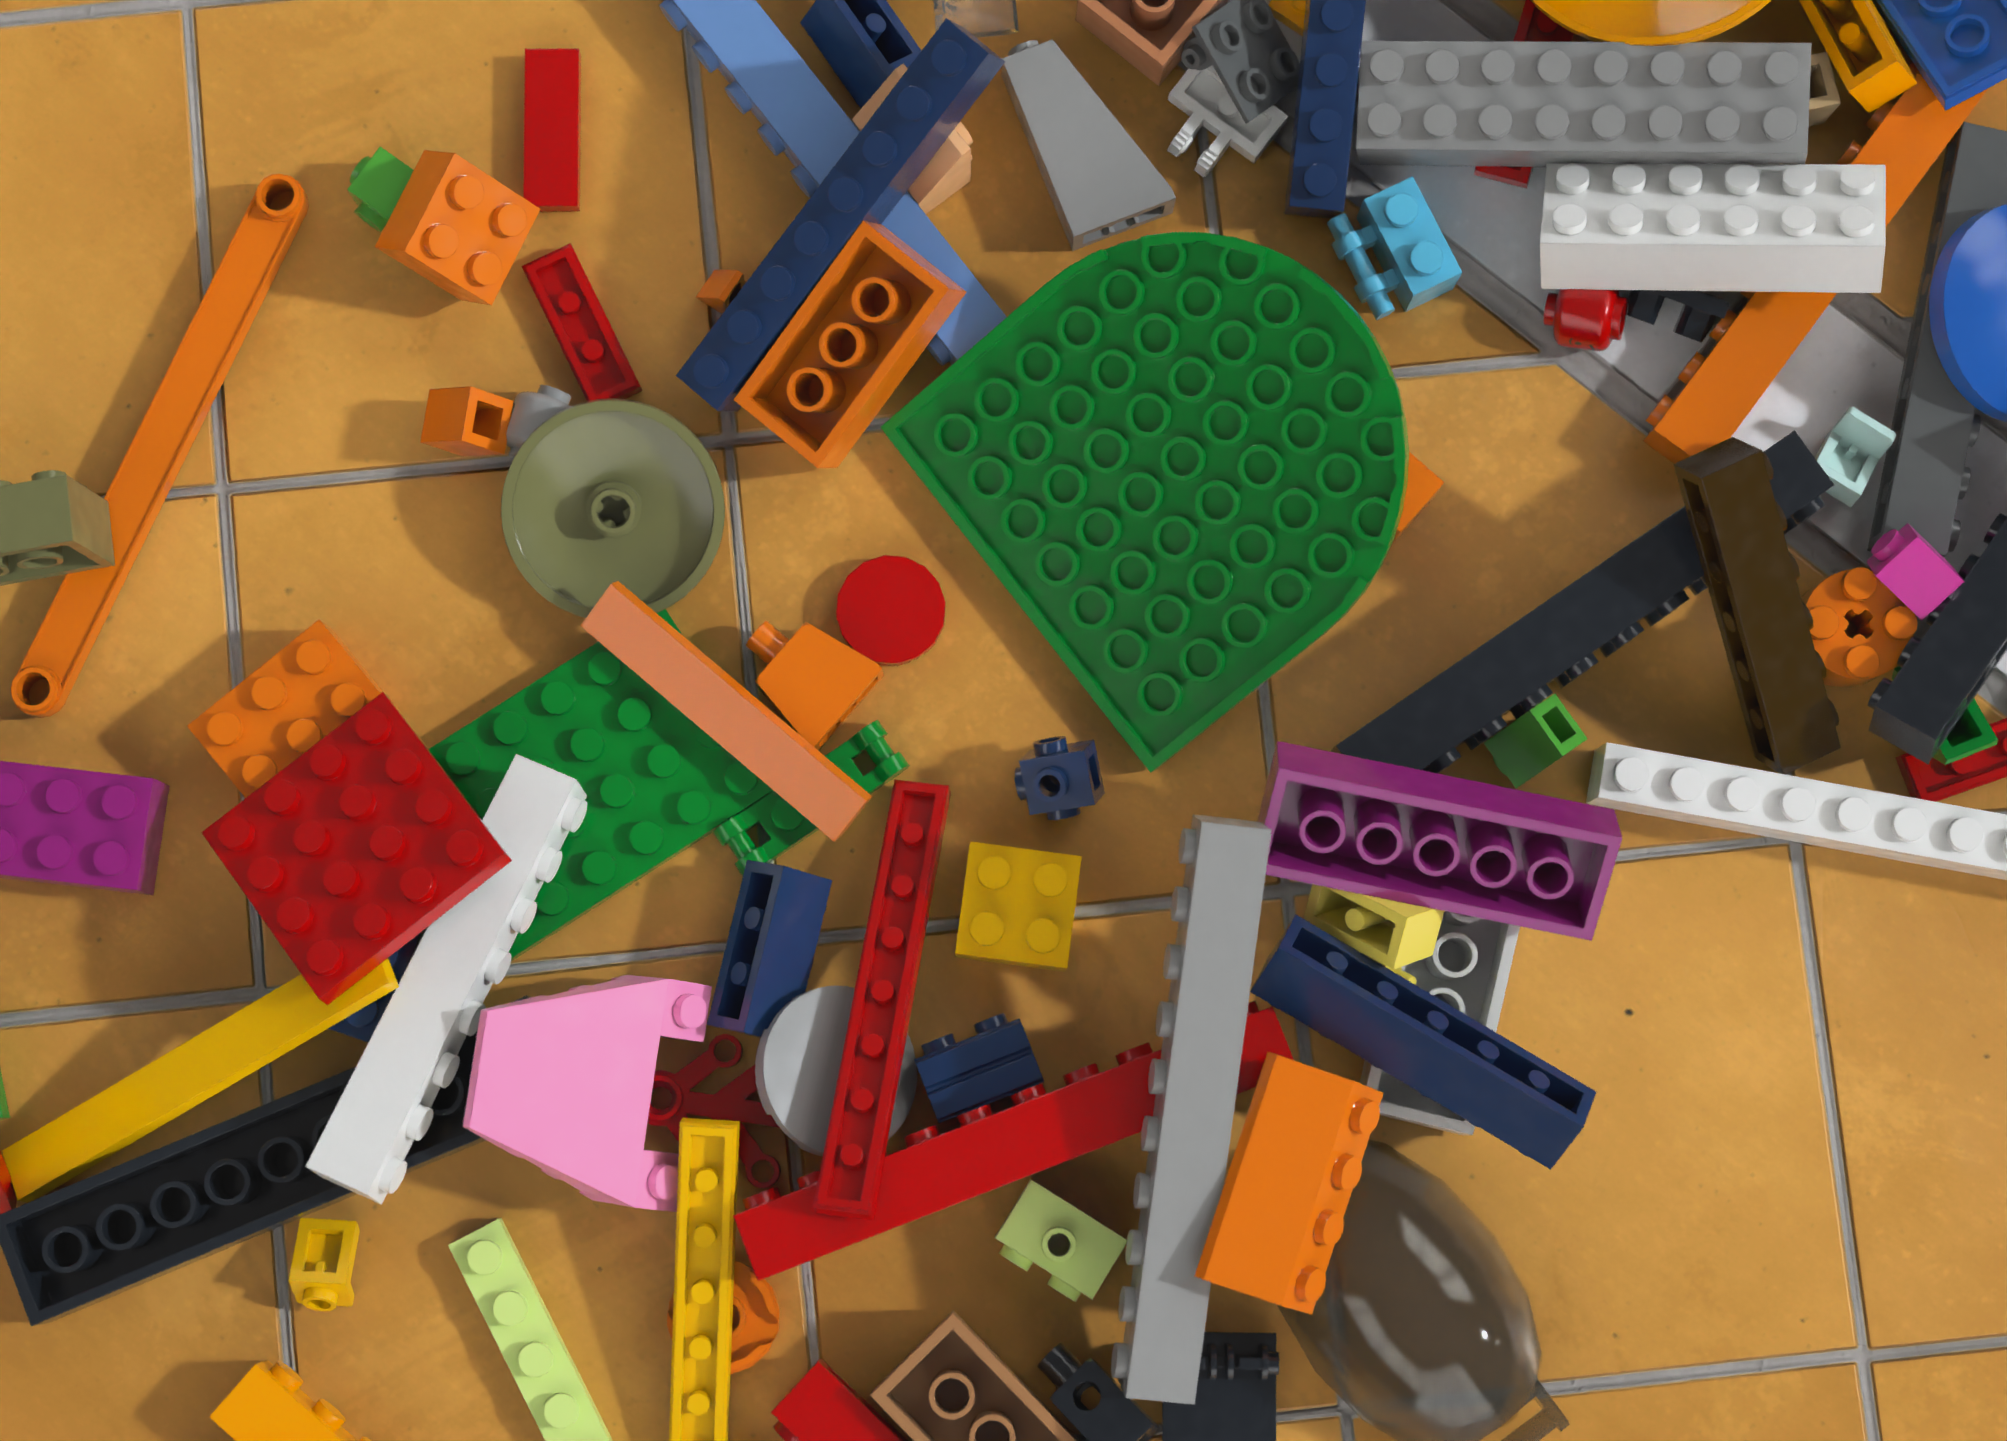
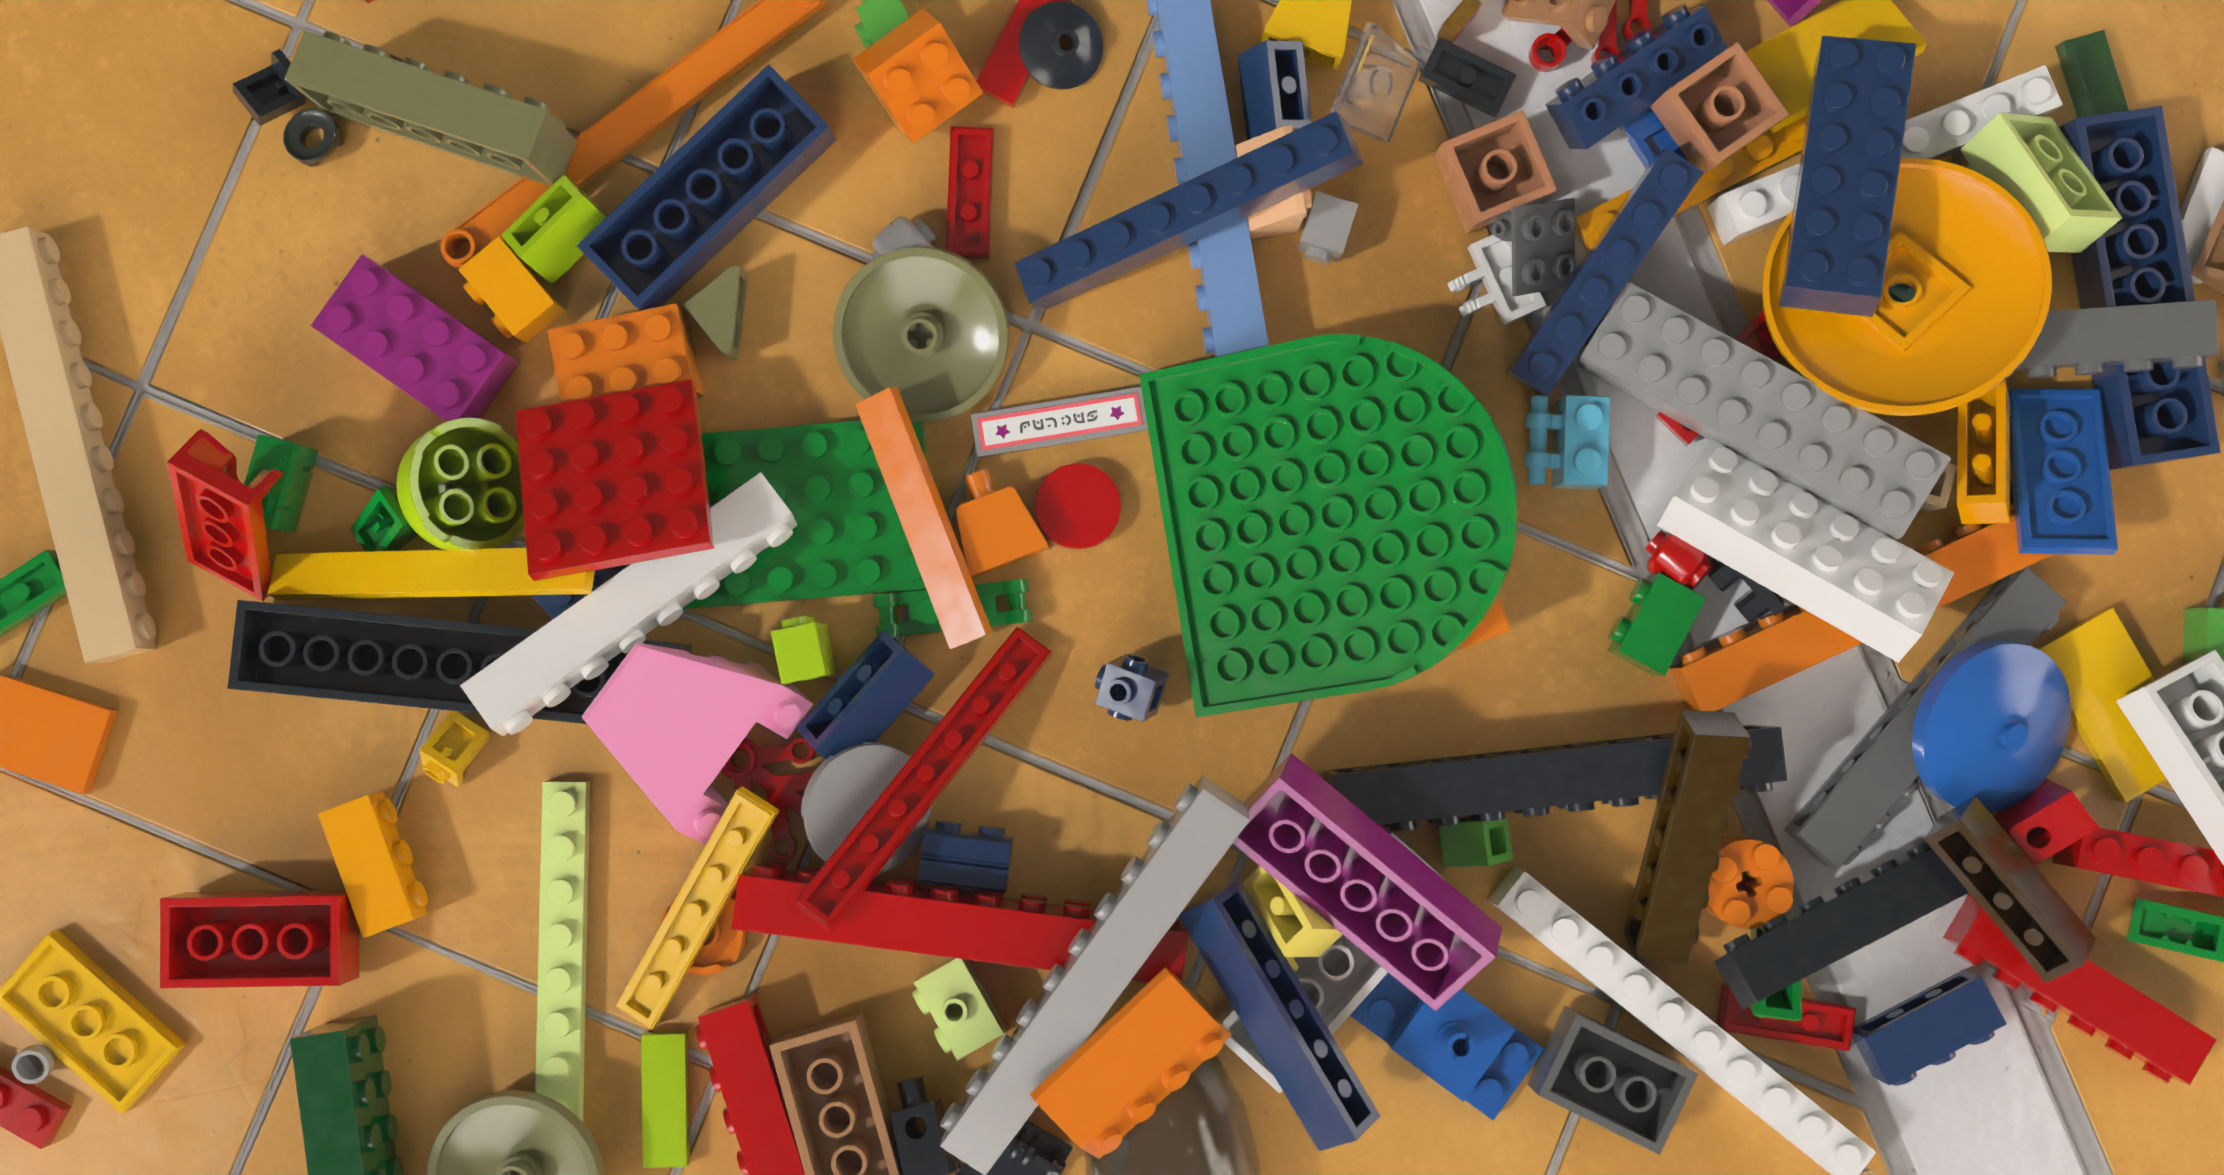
camera: 30 degrees right, 5 degrees up
orange brick [420,386,514,456] -> none
orange piece [696,270,746,314] -> none
orange brick [734,220,966,468] -> none
yellow brick [955,841,1082,972] -> none
light grey slope [1001,39,1176,251] -> none
light aqua bracket [1815,407,1896,507] -> none
dark pink brick [1866,523,1964,620] -> none
none -> green slope [350,486,418,552]
none -> lime cylinder [396,418,524,551]
none -> light orange brick [458,236,566,343]
none -> lime brick [501,174,607,285]
none -> dark blue brick [577,64,836,311]
none -> olive slope [683,266,748,360]
none -> lime brick [770,616,838,684]
none -> tile [971,387,1148,458]
none -> black dish [1018,1,1103,90]
none -> light grey brick [1297,191,1358,264]
none -> blue brick [1350,972,1544,1120]
none -> dark grey brick [1527,1005,1698,1155]
none -> green brick [1608,573,1706,676]

